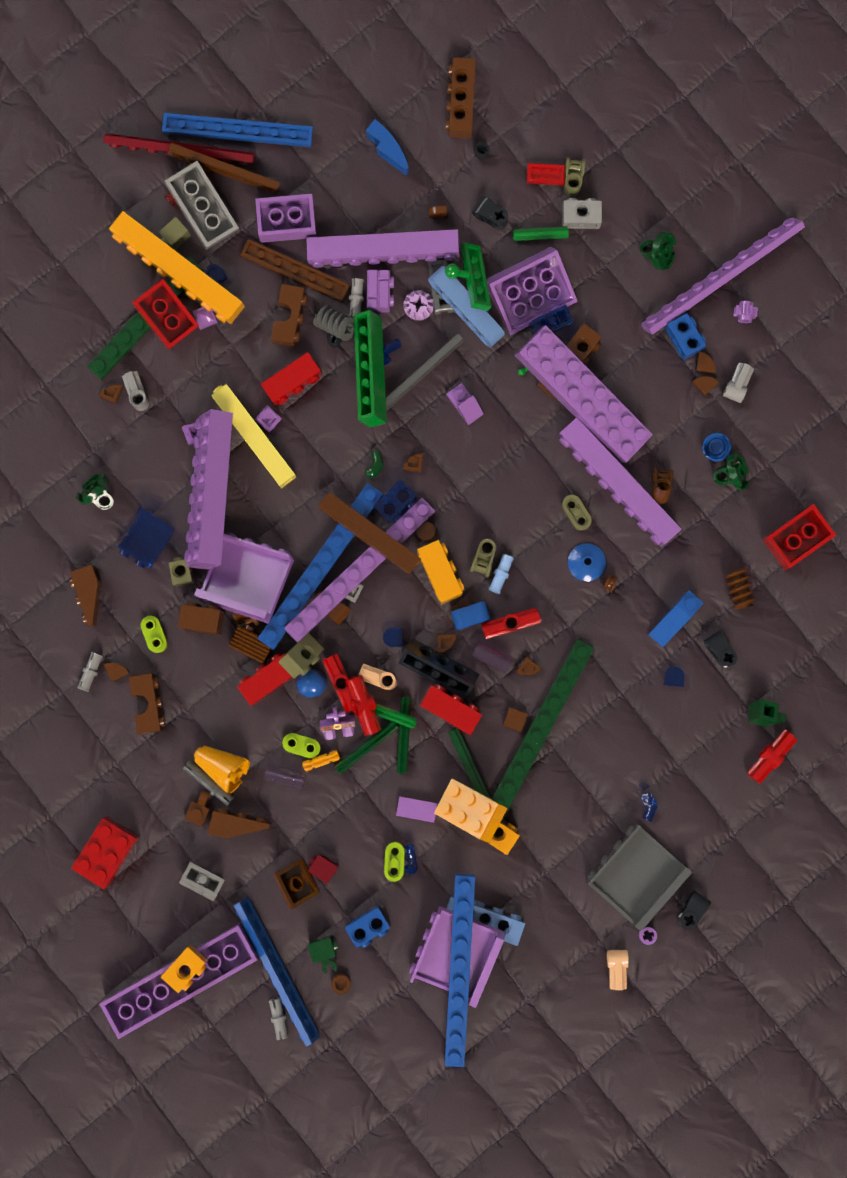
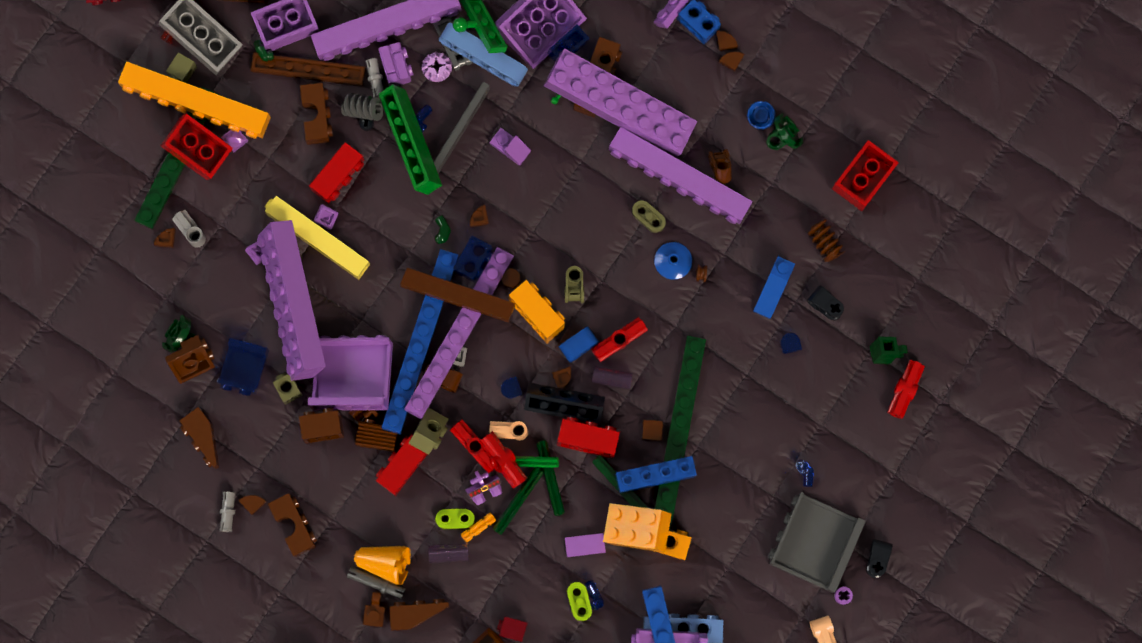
camera: 25 degrees left, 5 degrees down
lime plate [141,616,168,653] -> none
clear blue tile [205,264,227,284] -> none
blue hair [296,668,327,698] -> none
light blue pin [489,554,514,594] -> none
reddish brown tile [515,657,542,676] -> none
light grey piece [723,362,754,403] -> none
none -> reddish brown plate [165,335,215,384]
none -> dark green arm [254,40,274,62]
none -> blue brick [615,456,697,494]

